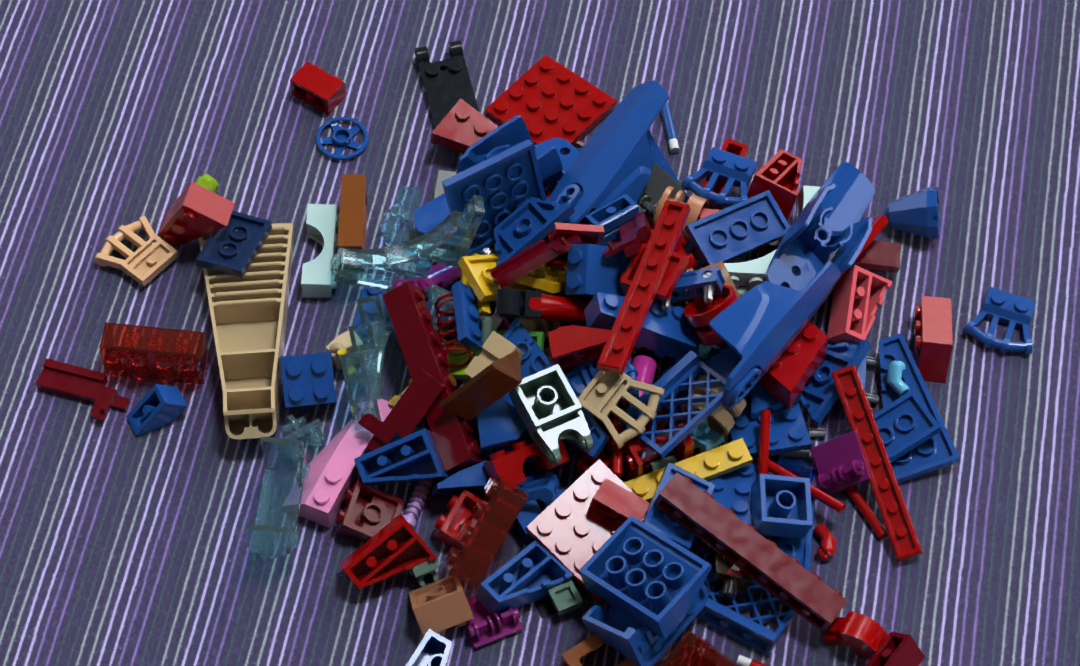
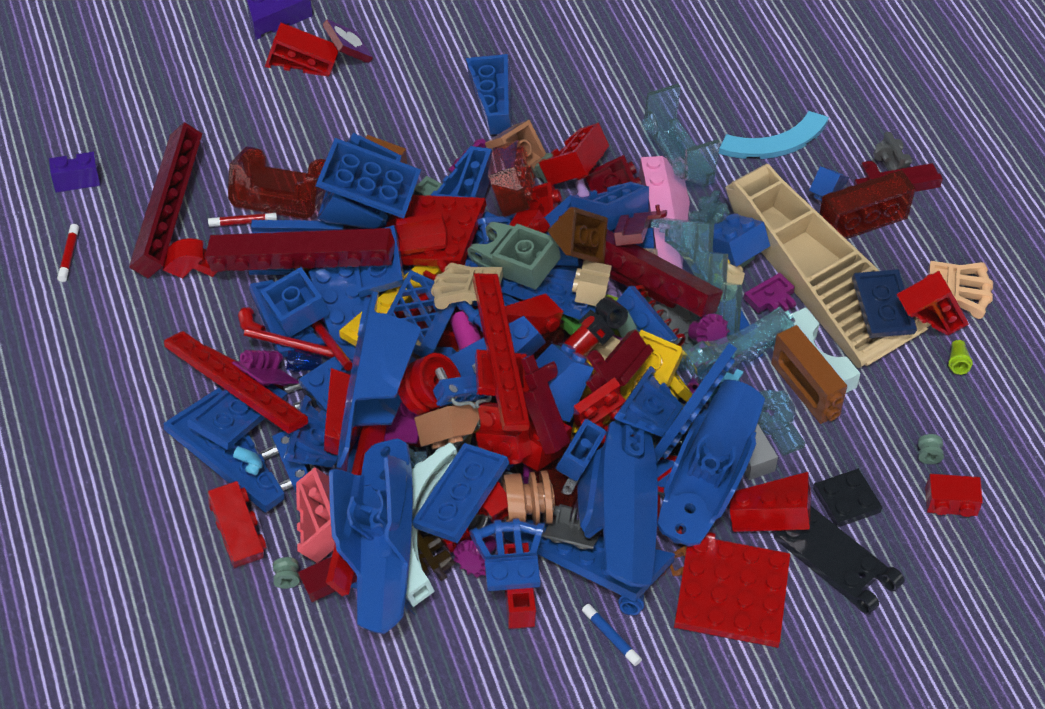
camera: 150 degrees right, 5 degrees down
blue wheel [316,117,369,162] -> none
red wedge [747,149,802,219] -> none
blue cone [884,187,940,238] -> none
blue plate [963,286,1037,354] -> none
none -> sand green wheel [272,557,300,589]
none -> medium azure tile [718,111,829,159]
none -> magenta hinge [743,273,796,317]
none -> black plate [813,468,882,527]
none -> dark grey hips [873,132,912,171]
none -> sand green wheel [918,434,944,464]

